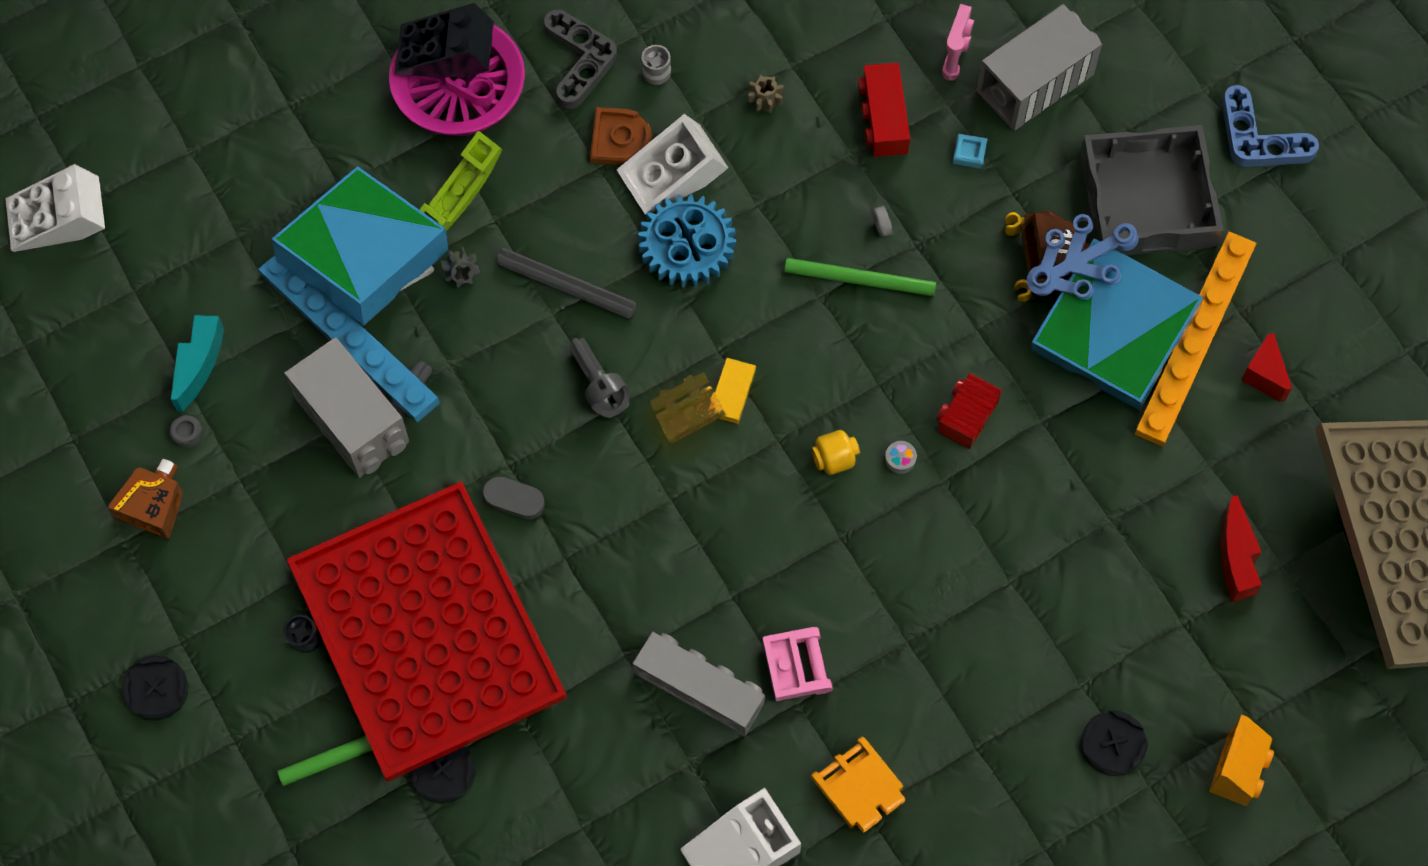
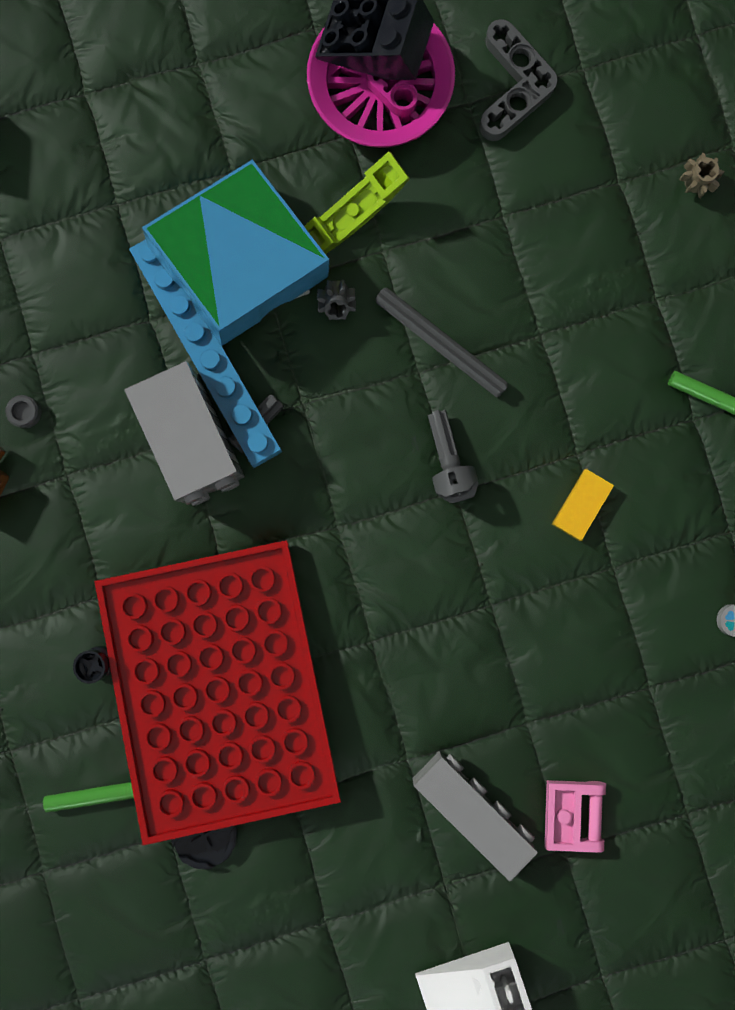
camera: 10 degrees right, 20 degrees up
teal slope [171,315,224,412] -> none
dark grey tile [483,477,545,520] -> none
dark orange tile [590,107,652,165] -> none
white slope [617,114,728,214] -> none
dark azure gear [638,194,736,287] -> none
light grey wheel [641,45,671,85] -> none
clear yellow plate [650,371,726,444] -> none
light orange plate [810,736,906,833] -> none
yellow head [811,430,860,475] -> none

